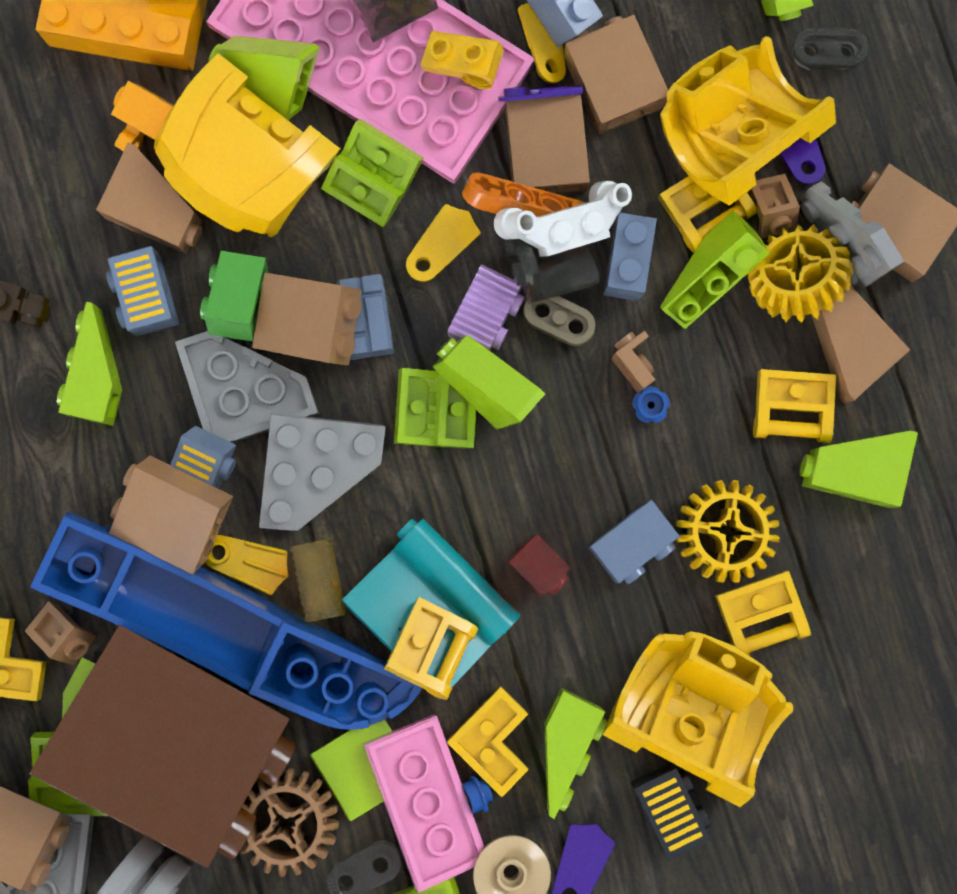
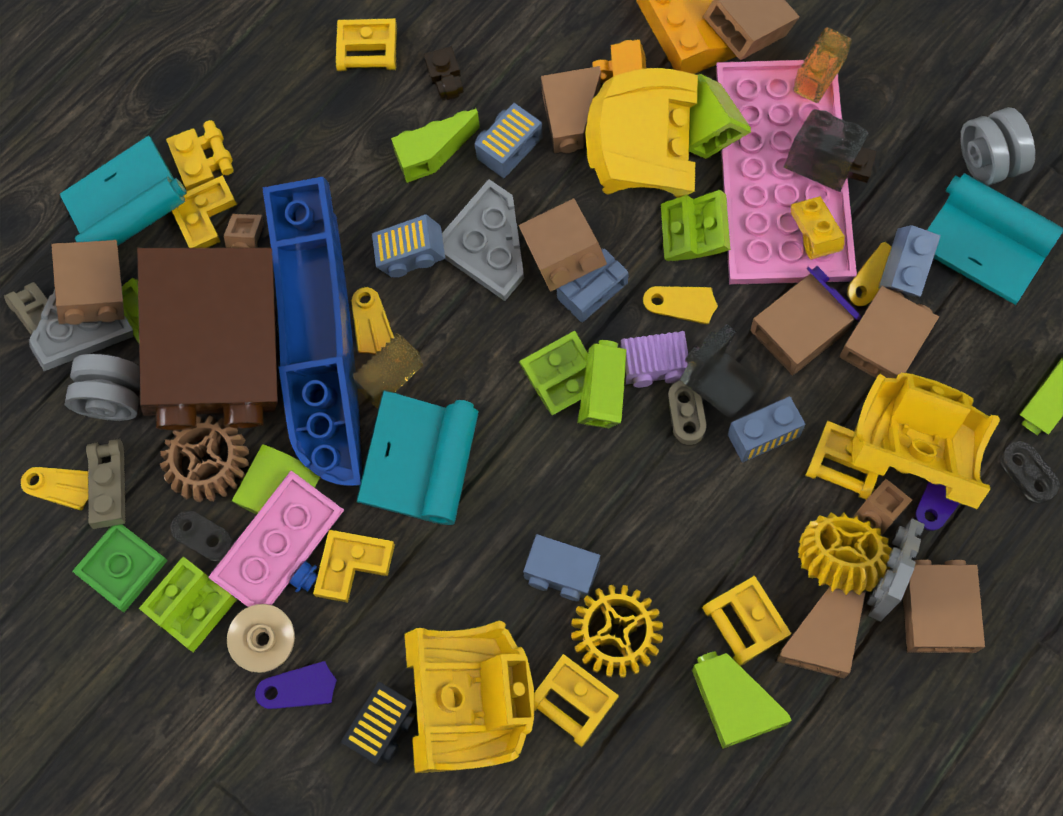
camera: 65 degrees right, 15 degrees down
medium nougat brick [109,456,233,575] -> none
bright green piece [200,251,268,342] -> none
light grey plate [259,413,385,531] -> none
yellow plate [384,597,478,700] -> none
orange beam [462,173,586,217] -> none
white plate [494,181,632,256] -> none
clear red brick [507,534,571,596] -> none
lime slope [544,688,607,819] -> none
medium nougat bracket [611,331,656,393] -> none
blue plate [632,386,670,423] -> none
lime slope [660,210,770,329] -> none

